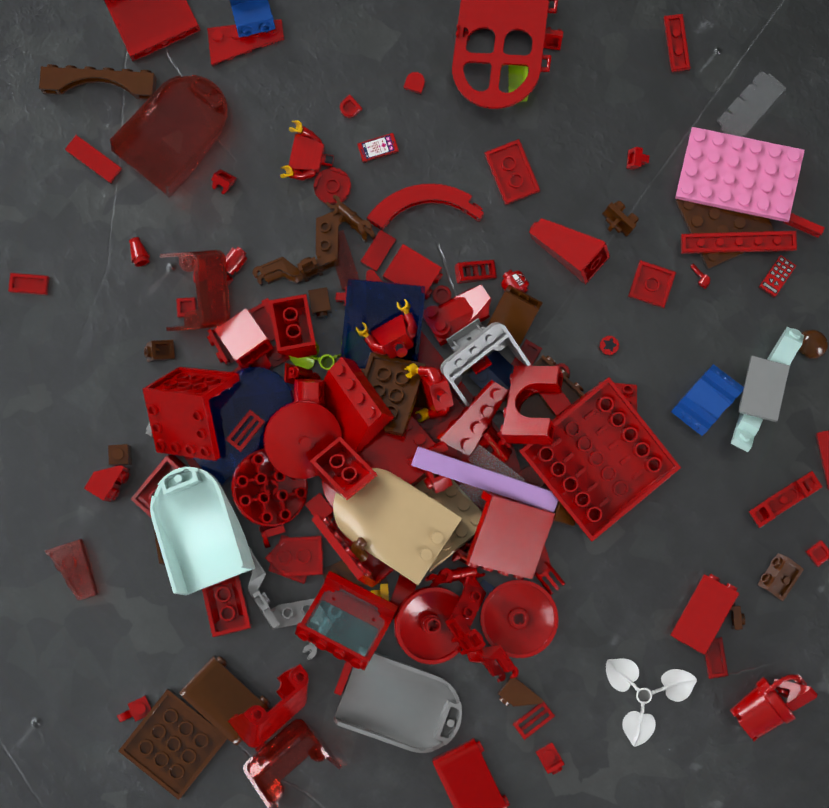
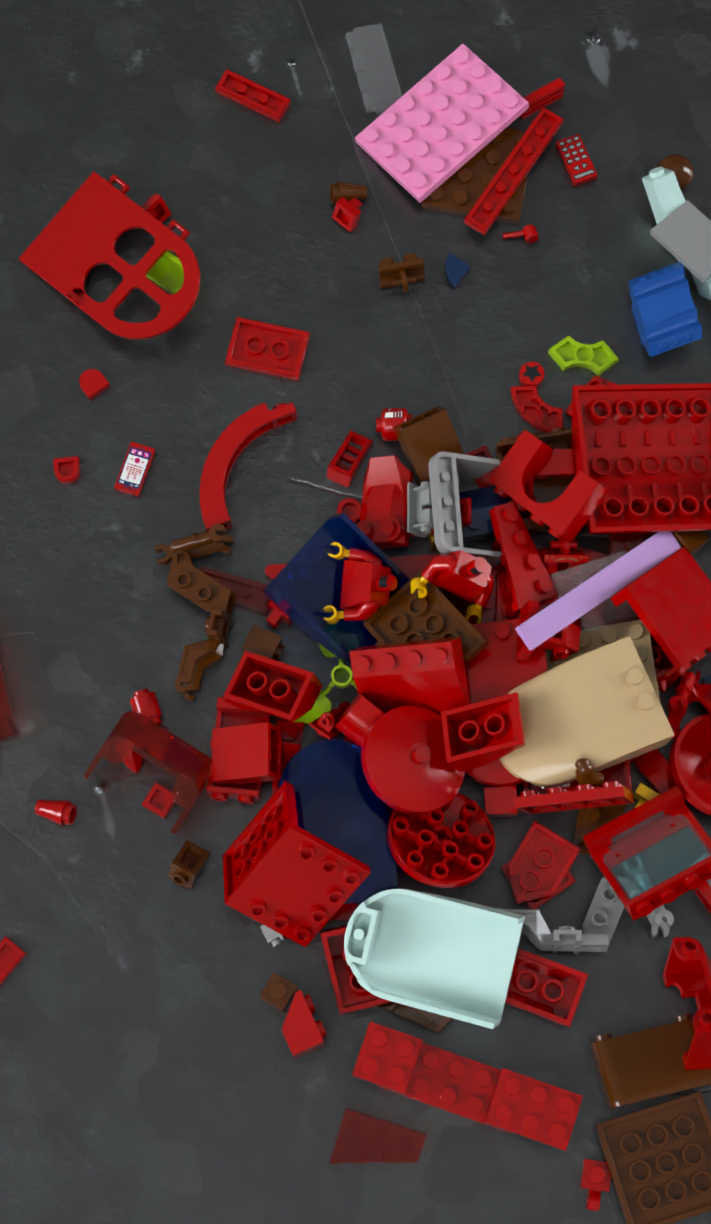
camera: 60 degrees left, 10 degrees down
red tile [211,169,237,194] -> none
red tile [225,410,265,452] -> none
red tile [259,524,286,548] -> none
torso [280,120,334,181] -> none
red tile [313,167,351,205] -> none
red tile [360,230,396,272] -> none
red brick [383,244,443,302] -> none
red slope [529,218,610,285] -> none
red tile [628,260,676,309] -> none
none -> reddish brown cone [330,181,367,204]
none -> red bracket [352,1021,583,1151]
none -> dark blue tile [445,253,470,288]
none -> red tile [510,386,564,433]
none -> lime tile [548,336,619,376]

